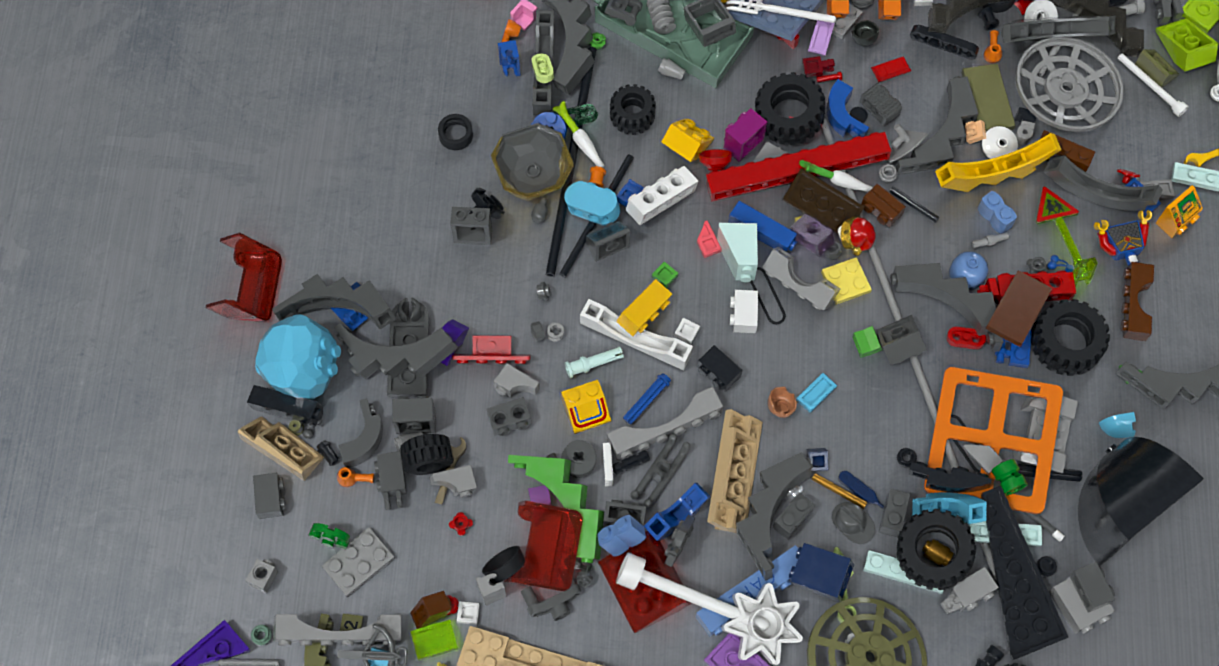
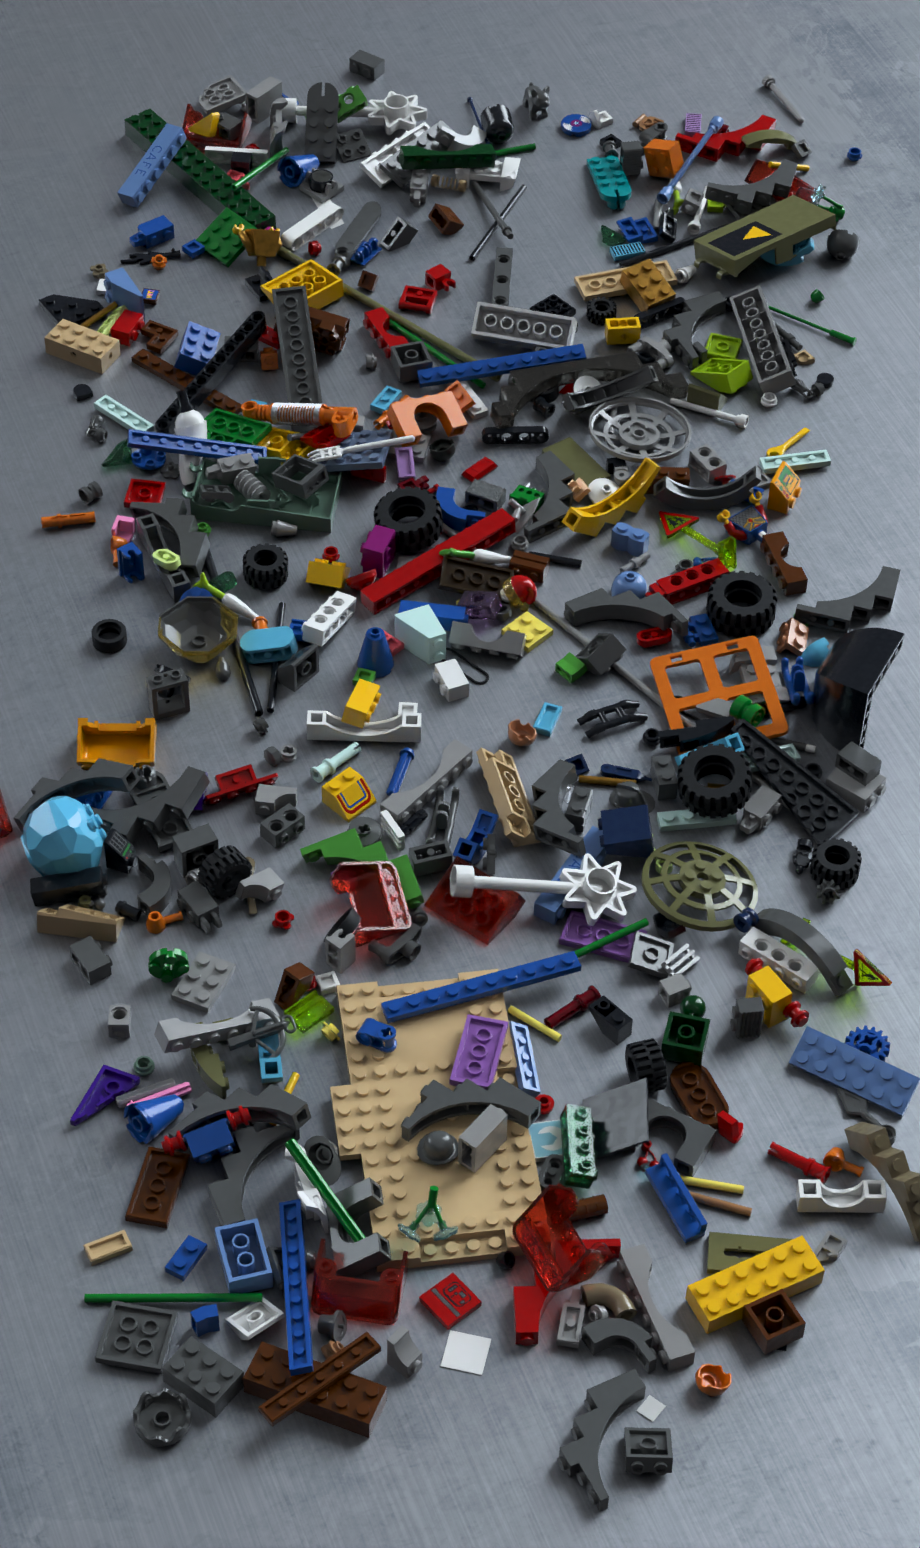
camera: 25 degrees left, 20 degrees down
medium blue brick [597,515,646,556] -> none
black brick [697,345,742,392] -> none
orange bar [984,30,1002,63] -> none
reddish brown tile [985,270,1052,347] -> none
none -> light orange windscreen [77,718,157,770]
none -> black slope [104,828,138,874]
none -> red plate [322,546,340,563]
none -> blue cone [357,627,394,678]
none -> green piece [509,483,547,514]
none -> black piece [577,700,648,739]
none -> light grey brick [689,444,727,484]
none -> nougat bracket [776,618,809,656]
none -> blue piece [781,656,815,706]

